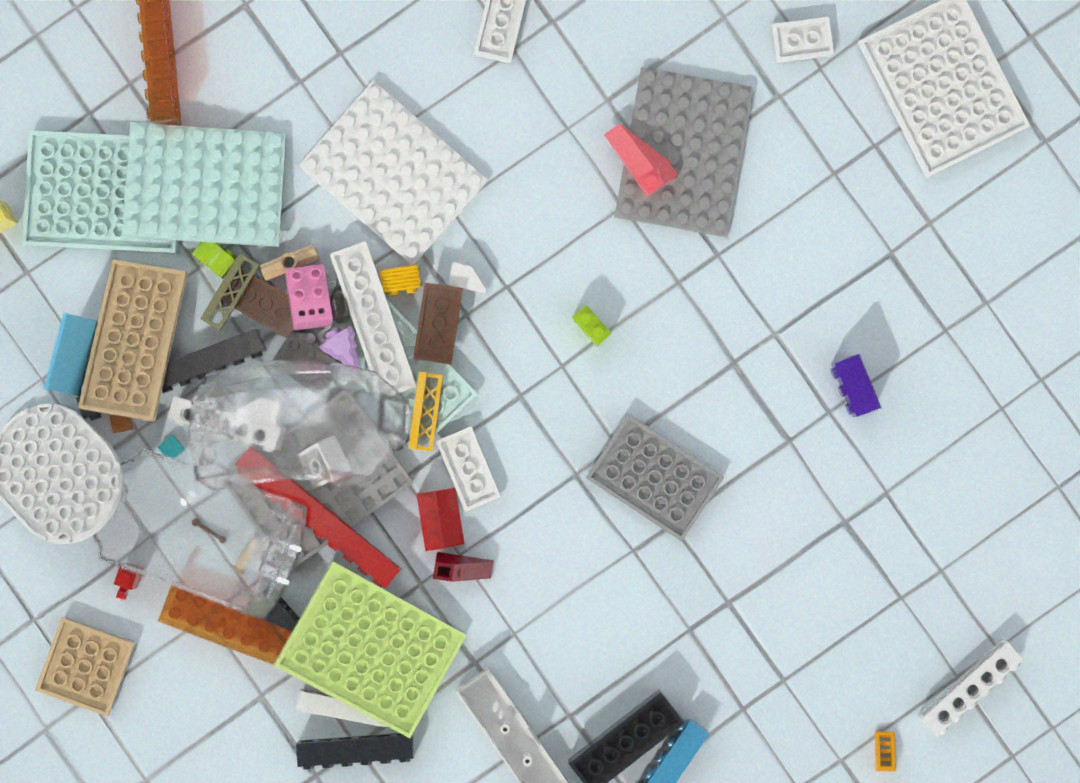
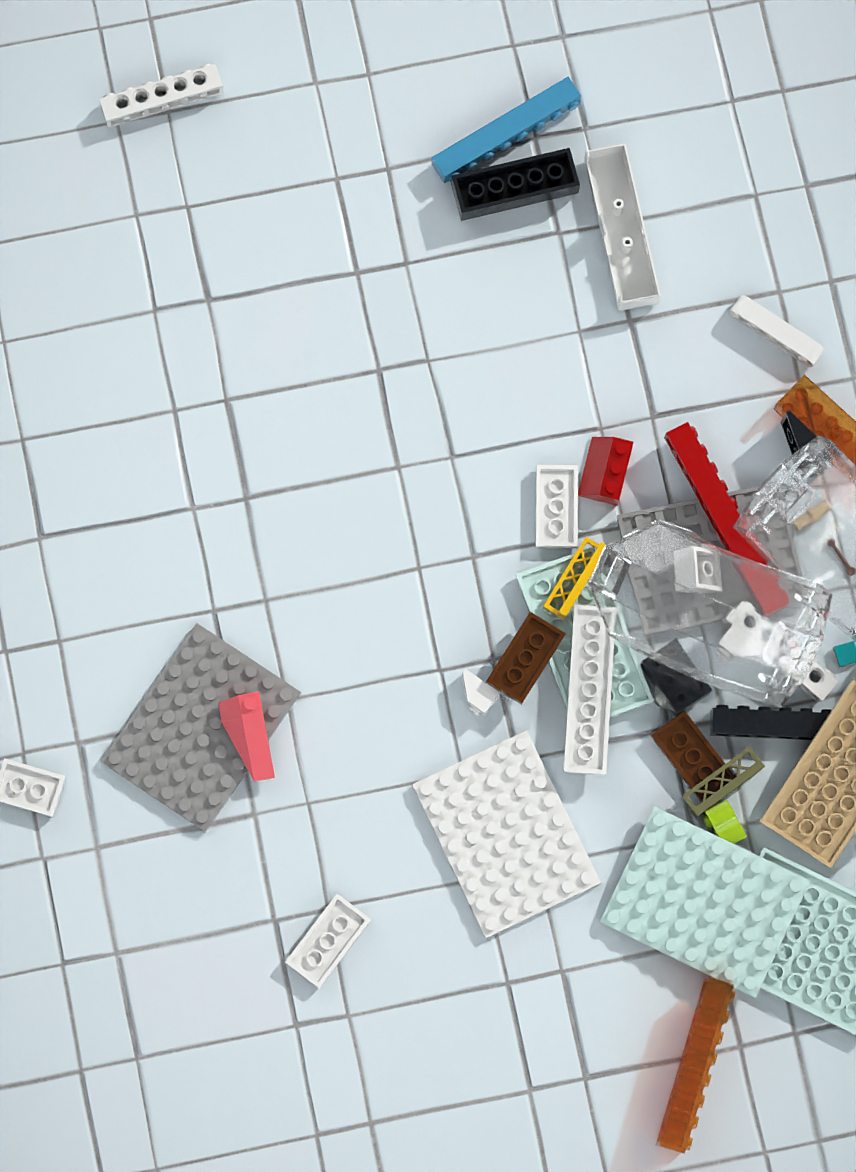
camera: 160 degrees left, 10 degrees down
tan piece [260,244,320,281] -> none
yellowish green plate [274,561,467,738] -> none
bright pink piece [285,264,336,331] -> none
black brick [296,733,415,770] -> none
lavender rock [319,326,360,372] -> none
clear smoke brick [330,293,351,323] -> none
yellow brick [379,264,422,297] -> none
dark red slope [433,552,494,582] -> none
lime brick [571,305,612,347] -> none
light grey plate [586,414,724,541] -> none
dark purple slope [830,354,882,417] -> none
light orange slope [875,731,896,772] -> none

